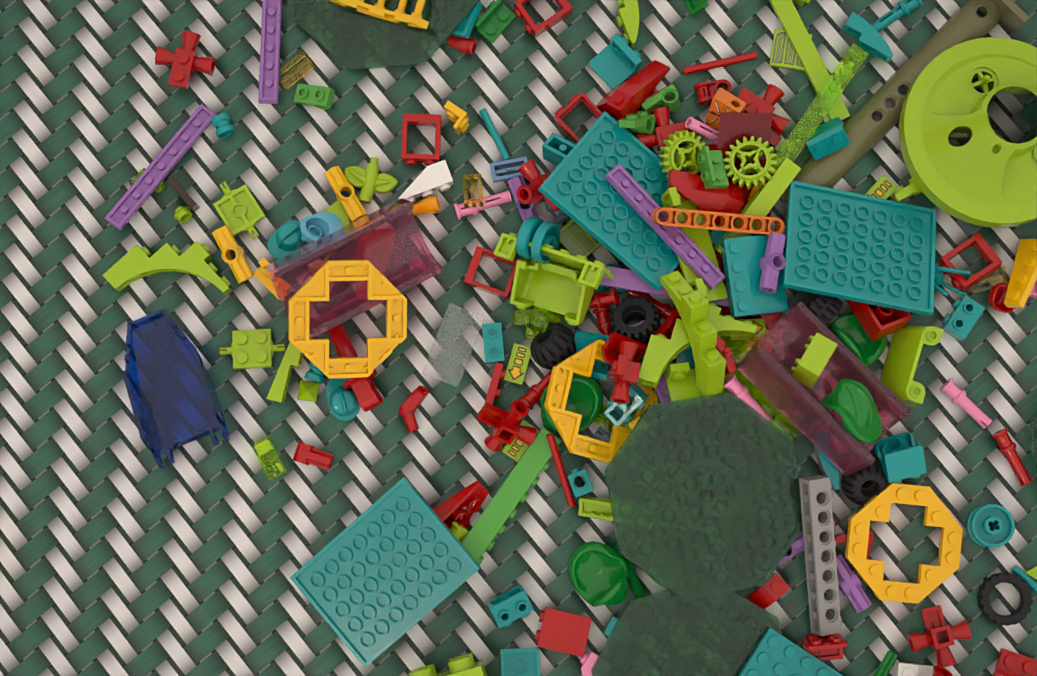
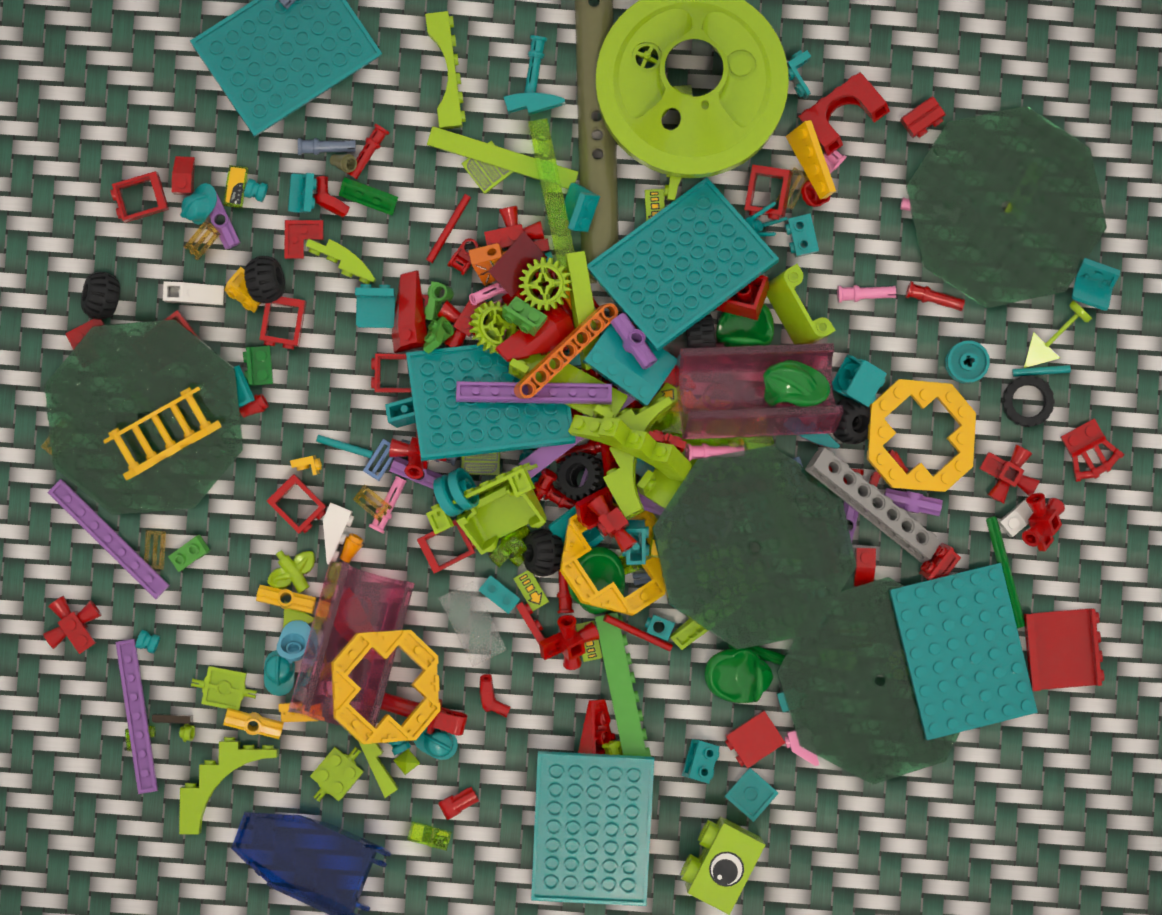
camera: 45 degrees left, 5 degrees up
lime container [790,332,838,389] -> none

